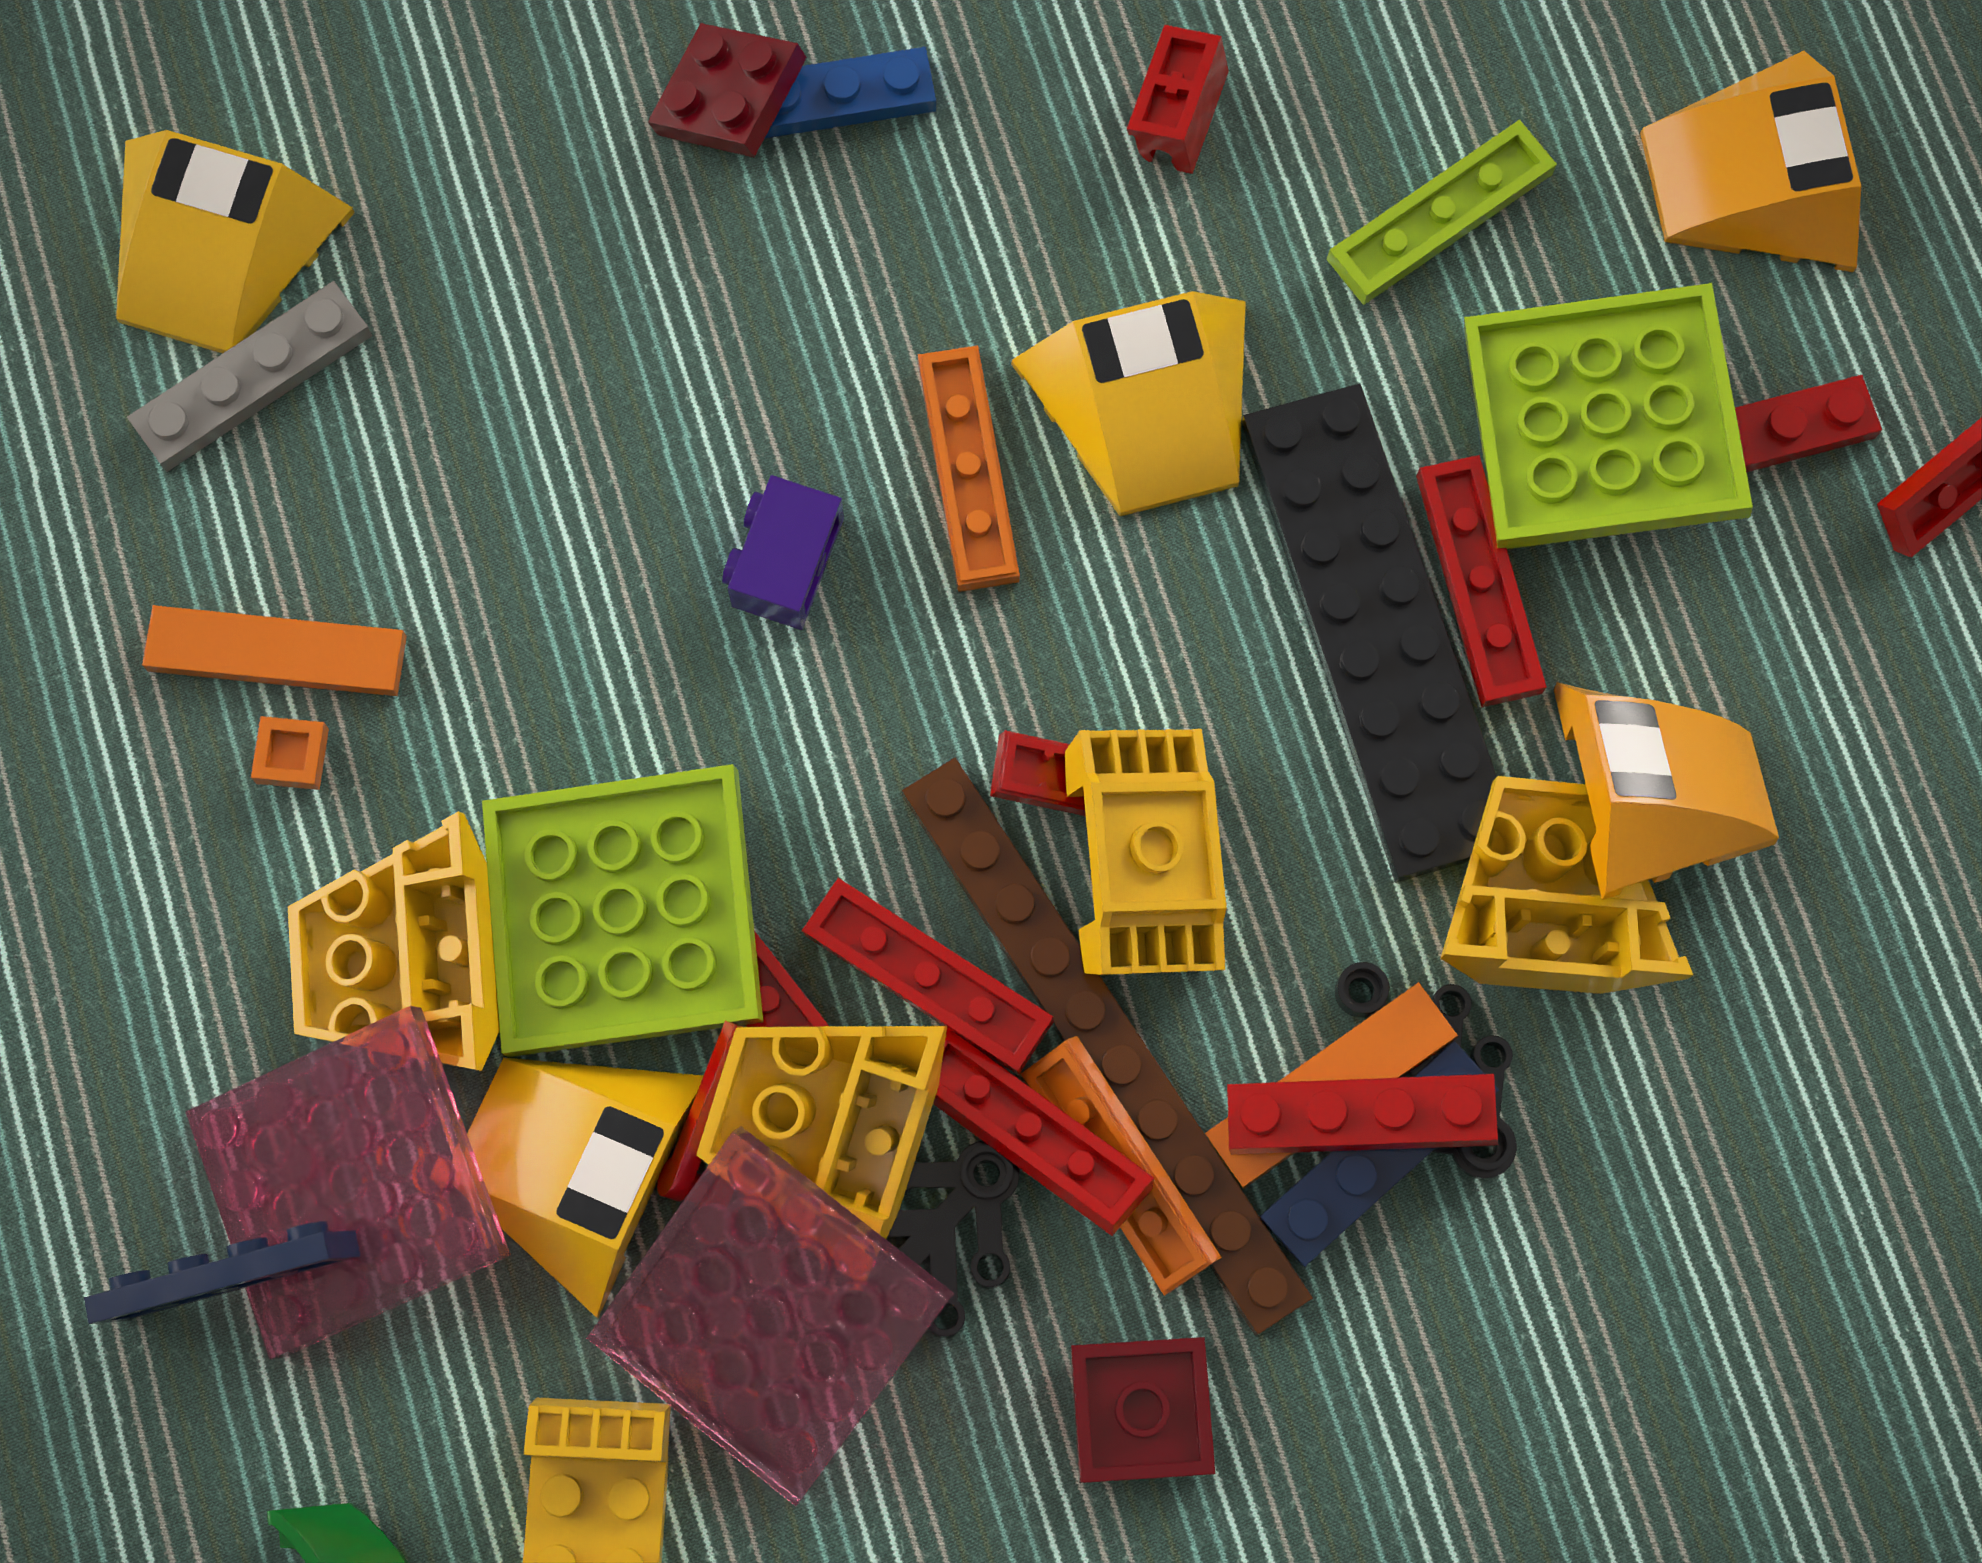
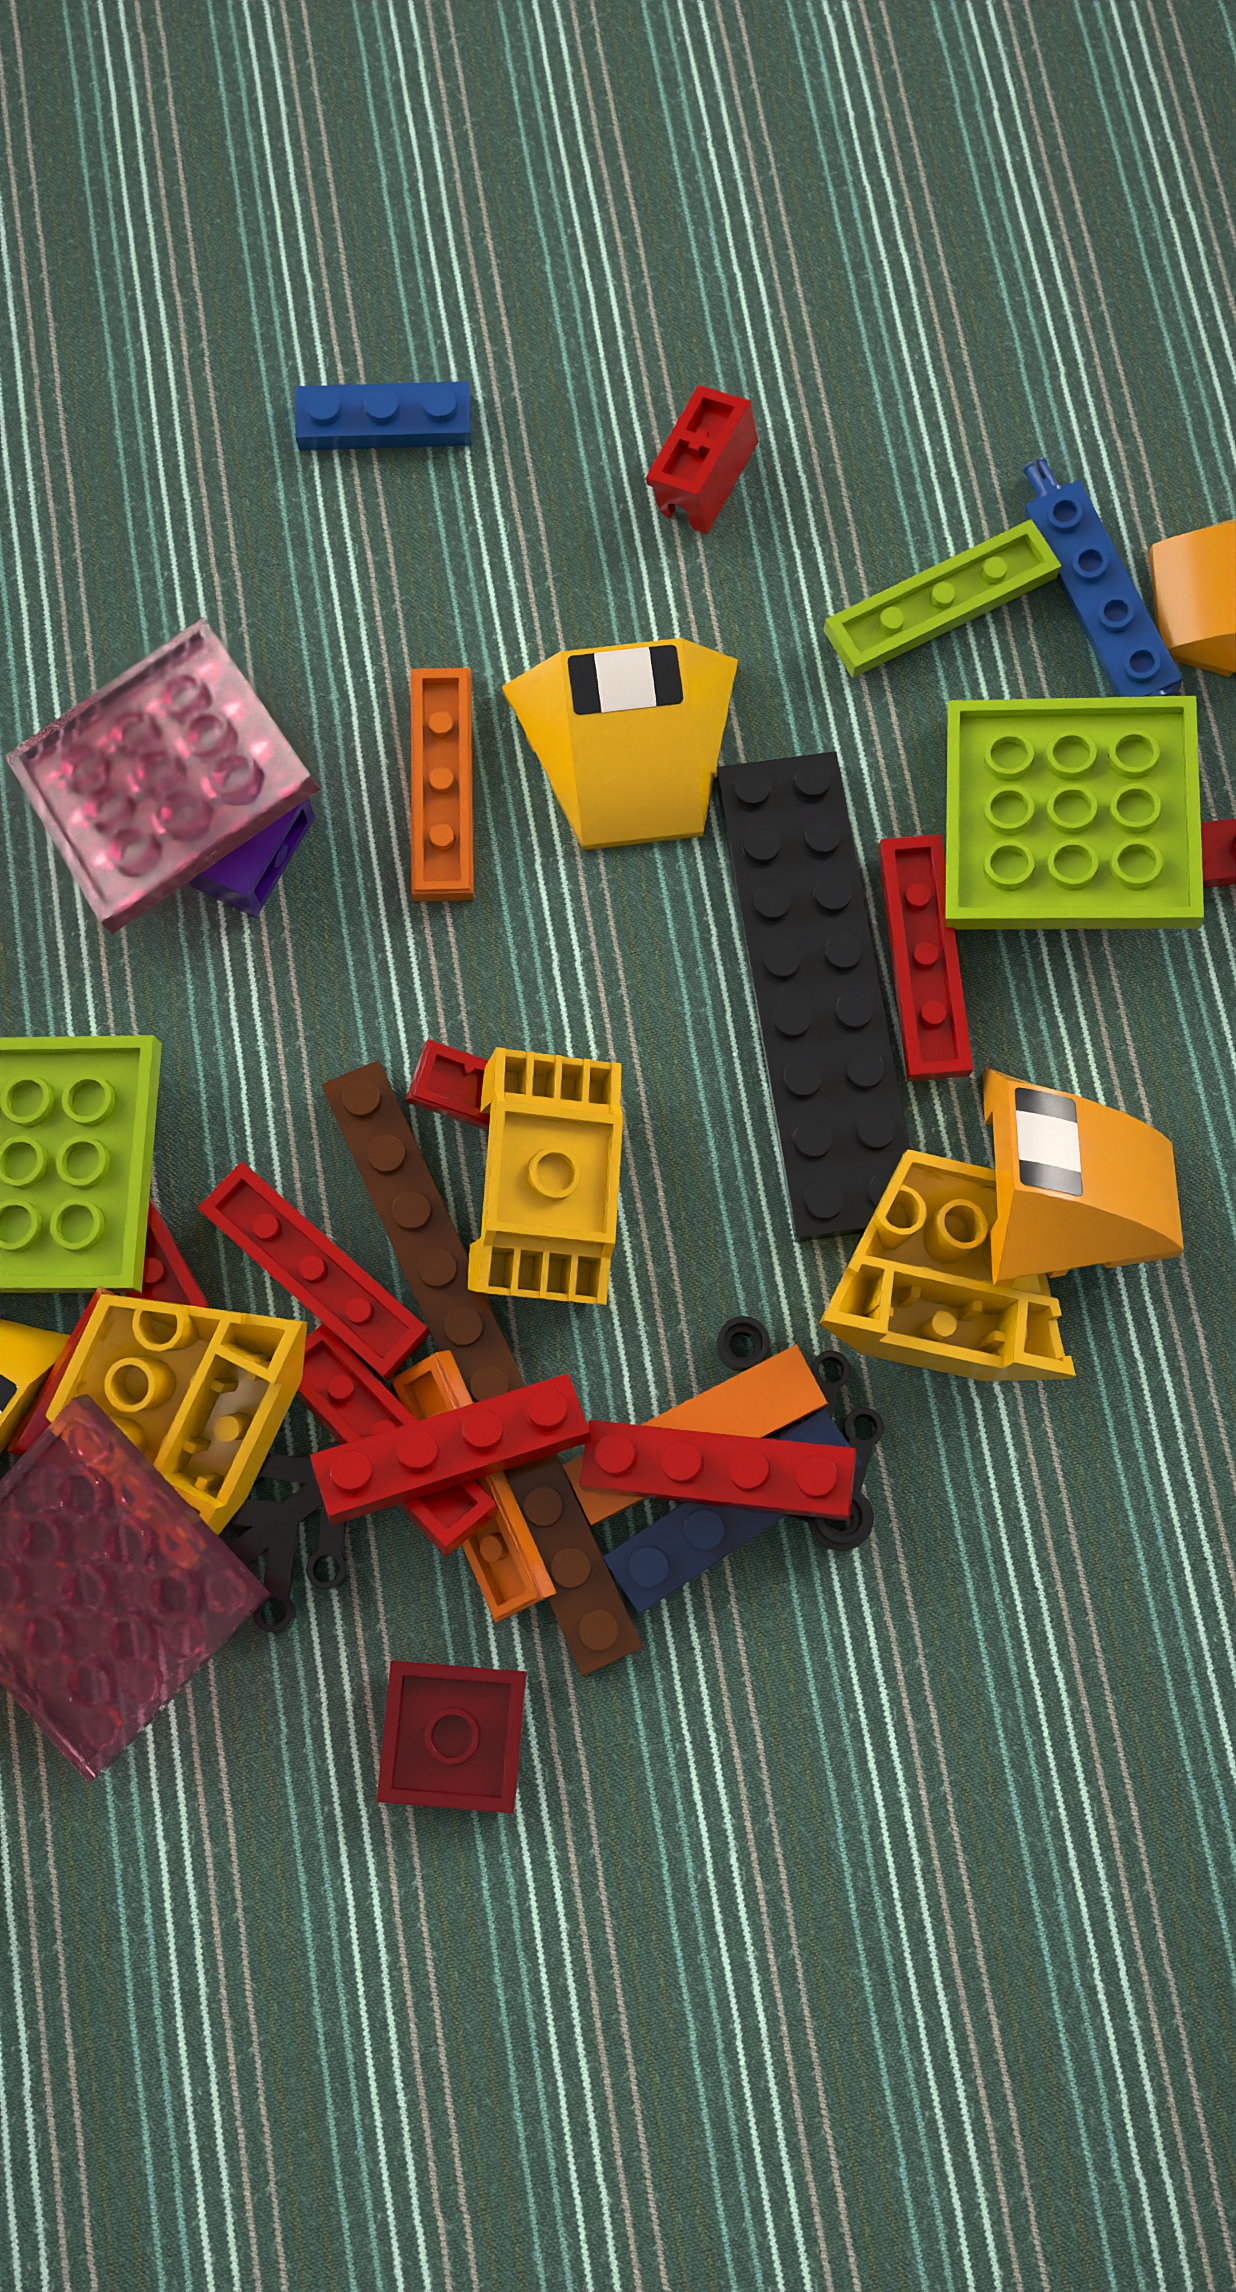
camera: 10 degrees right, 0 degrees up
dark red plate [648,23,807,158] -> none
none -> clear pink plate [4,617,321,935]
none -> red plate [310,1374,590,1526]
none -> blue plate [1023,457,1182,697]

